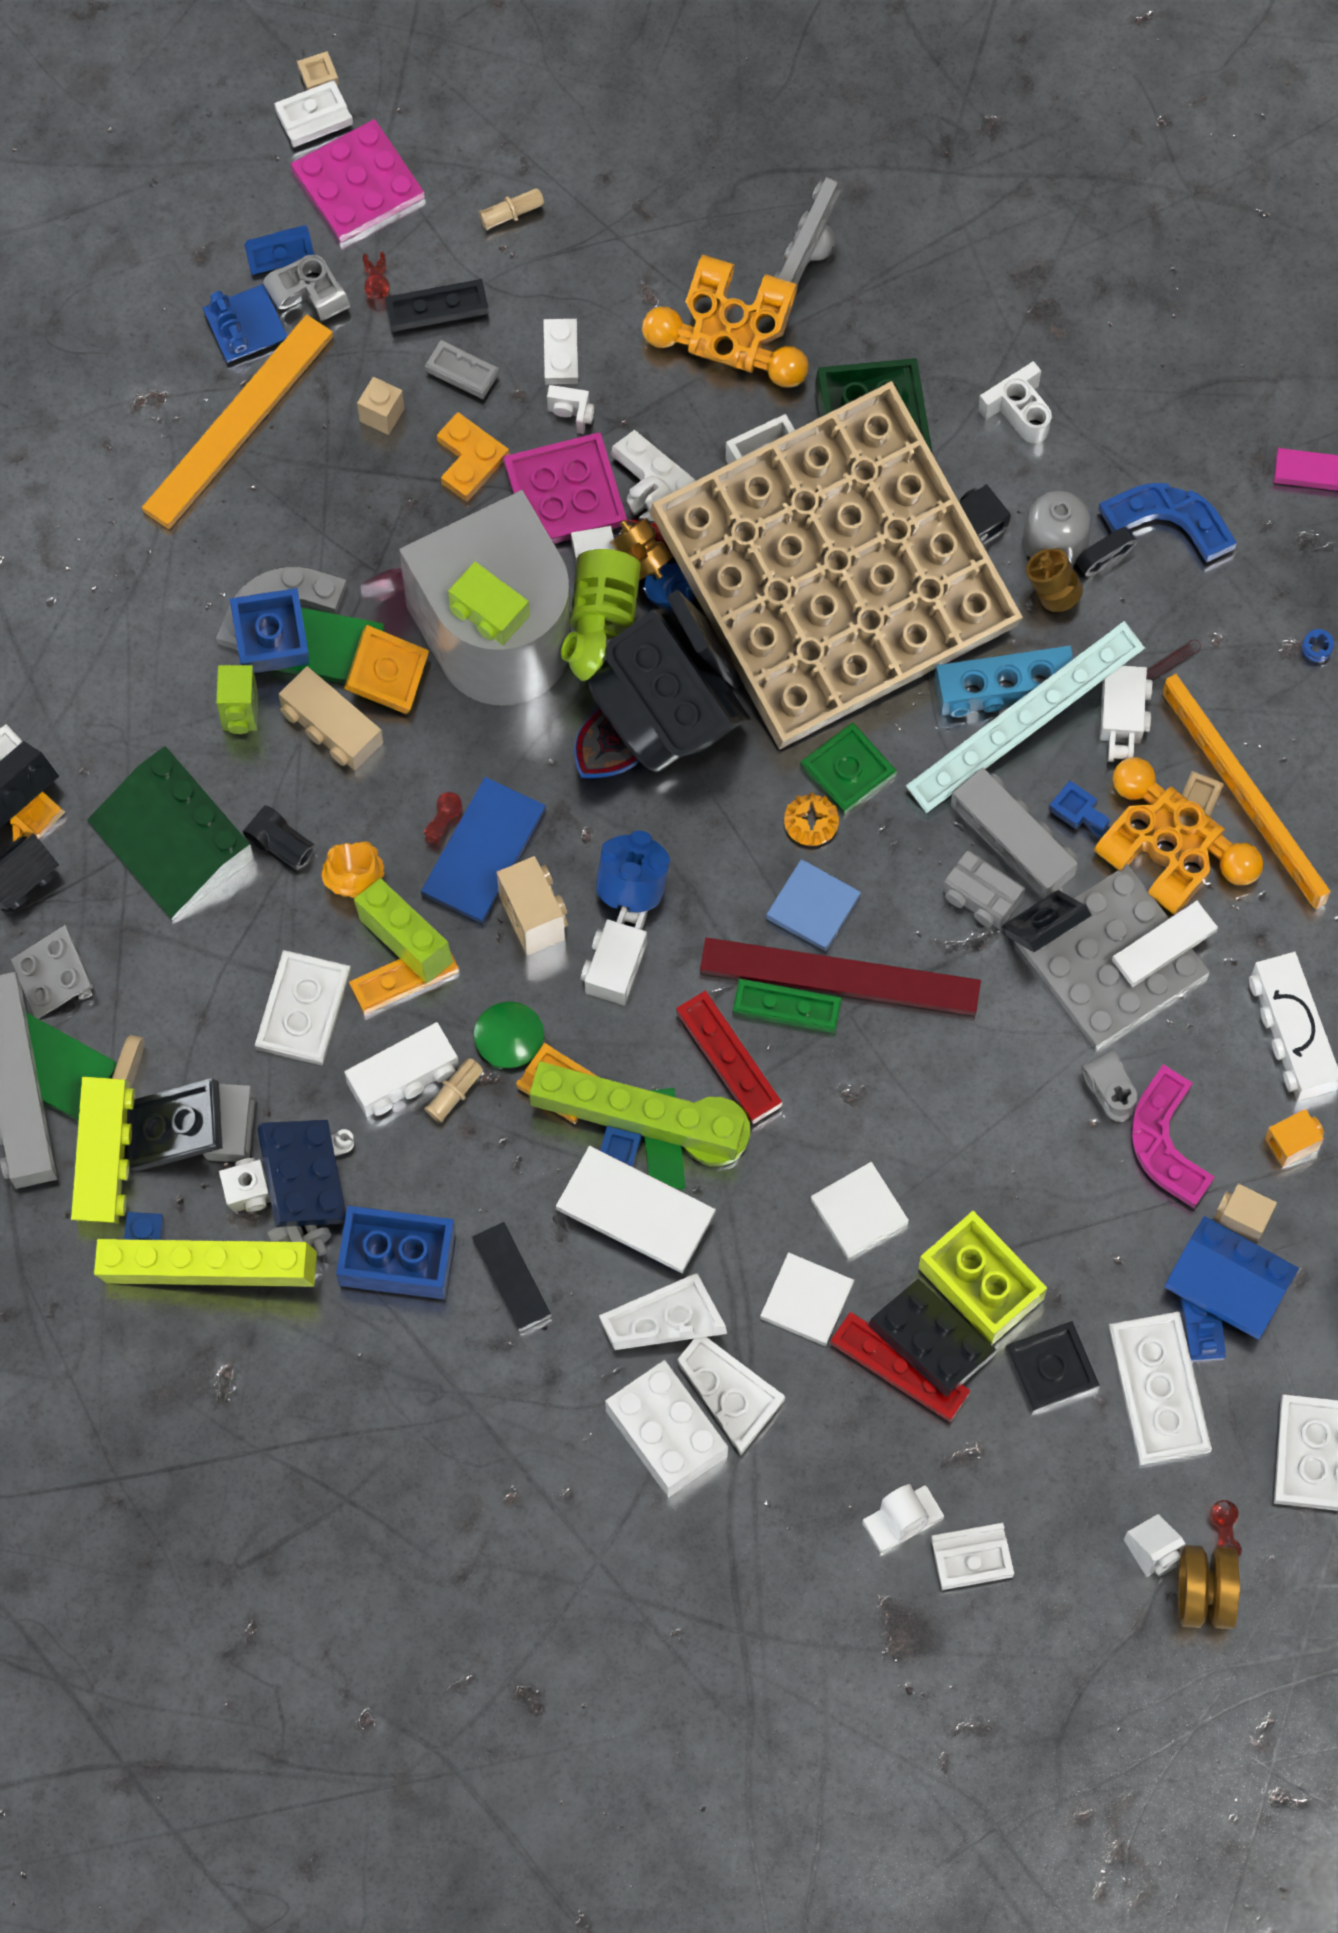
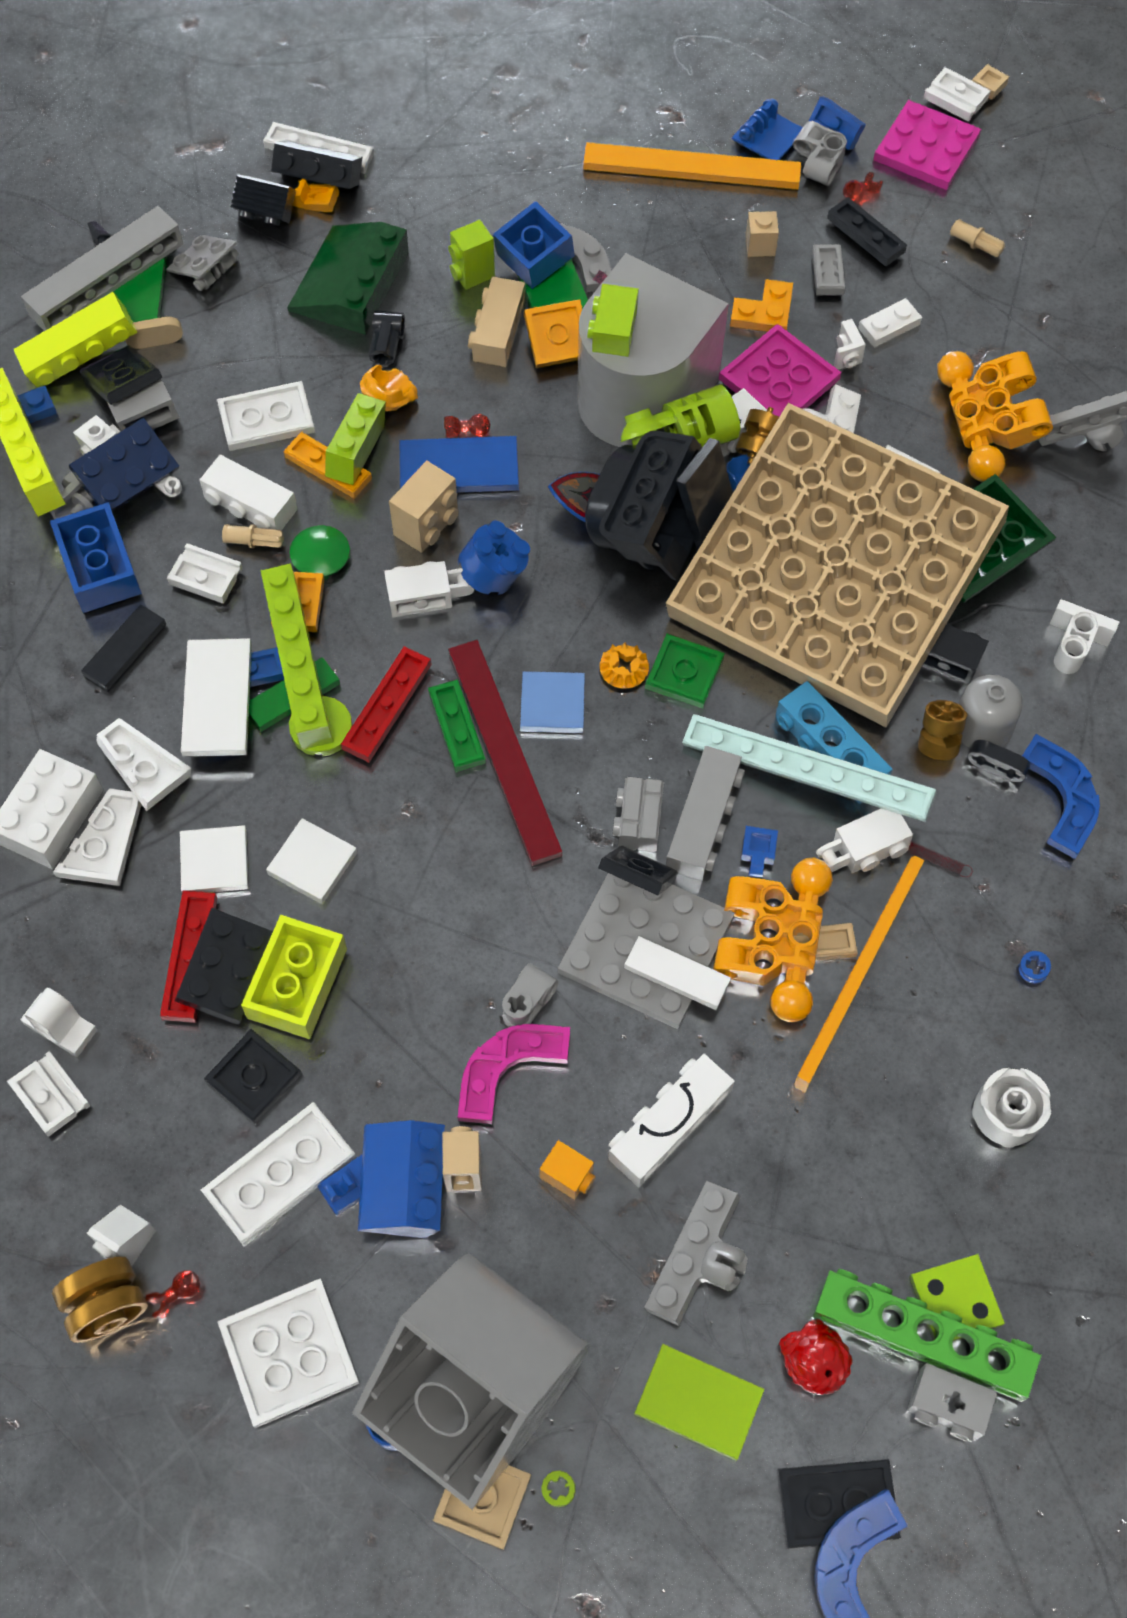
camera: 60 degrees right, 5 degrees down
none -> white plate [167,543,243,604]

